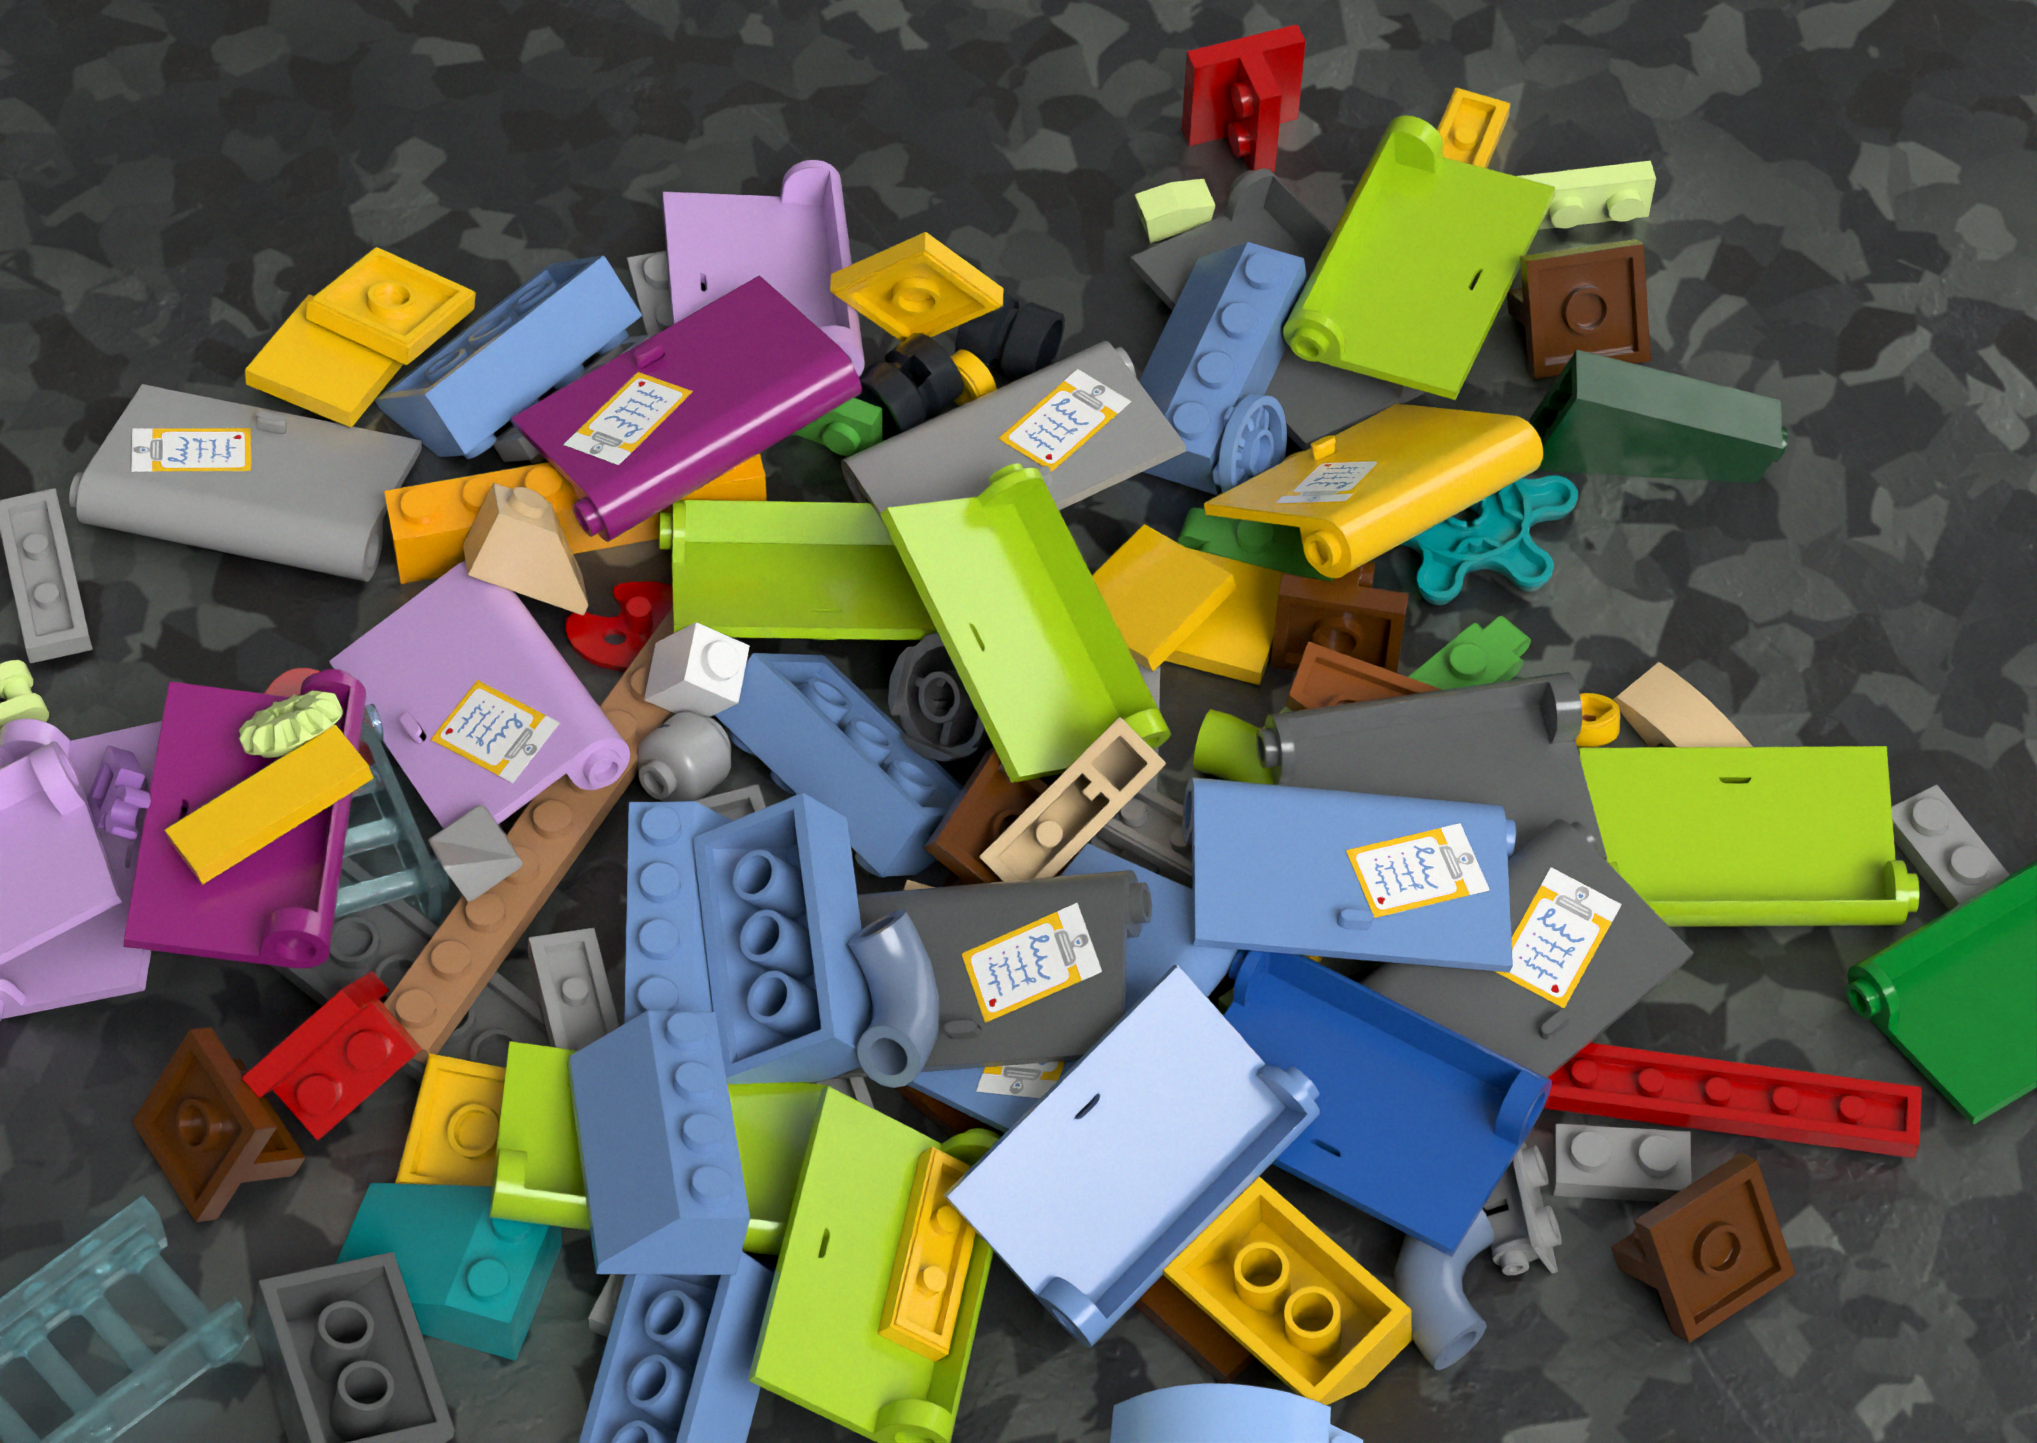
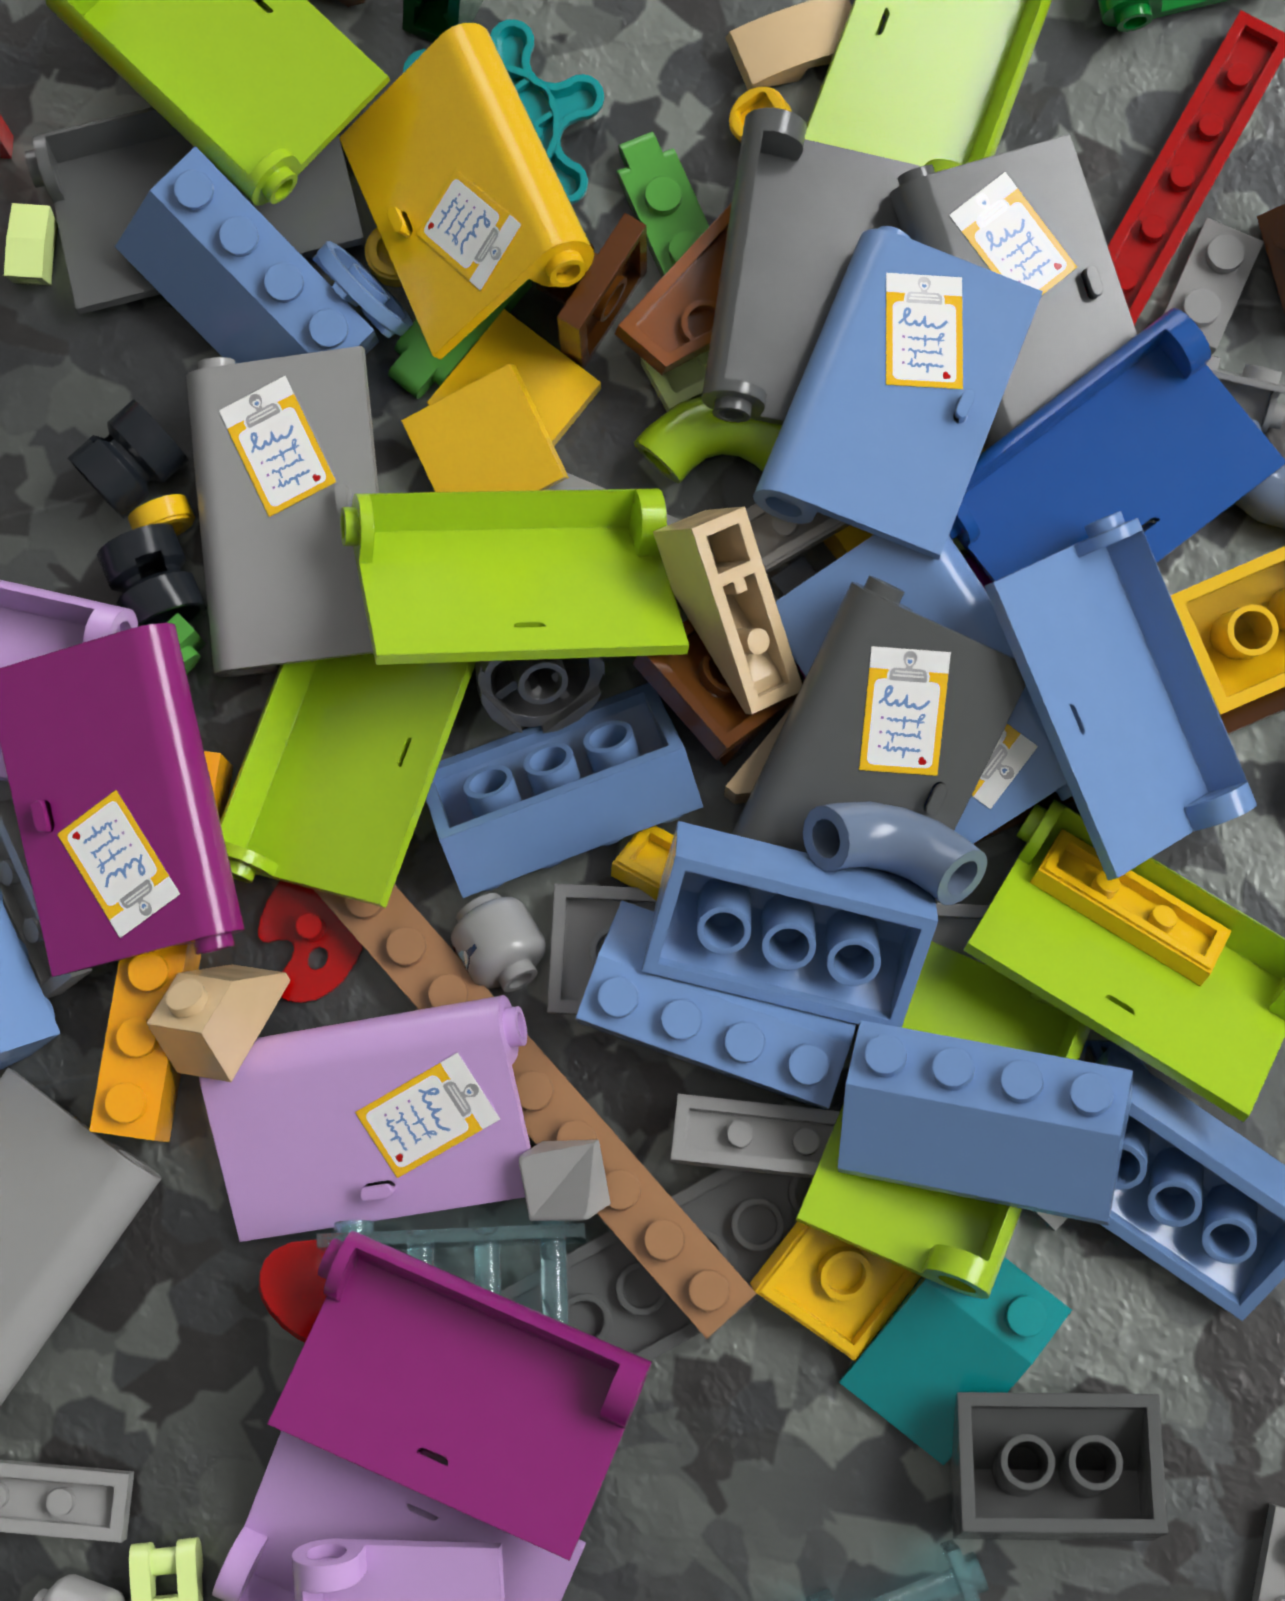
camera: 65 degrees left, 25 degrees up
medium lavender plate [87,745,151,841] -> none
reddish brown bracket [132,1027,306,1222] -> none
yellow tile [165,724,374,885] -> none
yellowish green gear [239,690,343,758] -> none
red bracket [242,971,422,1141] -> none
white brick [644,622,750,717] -> none
yellow tile [830,232,1003,342] -> none

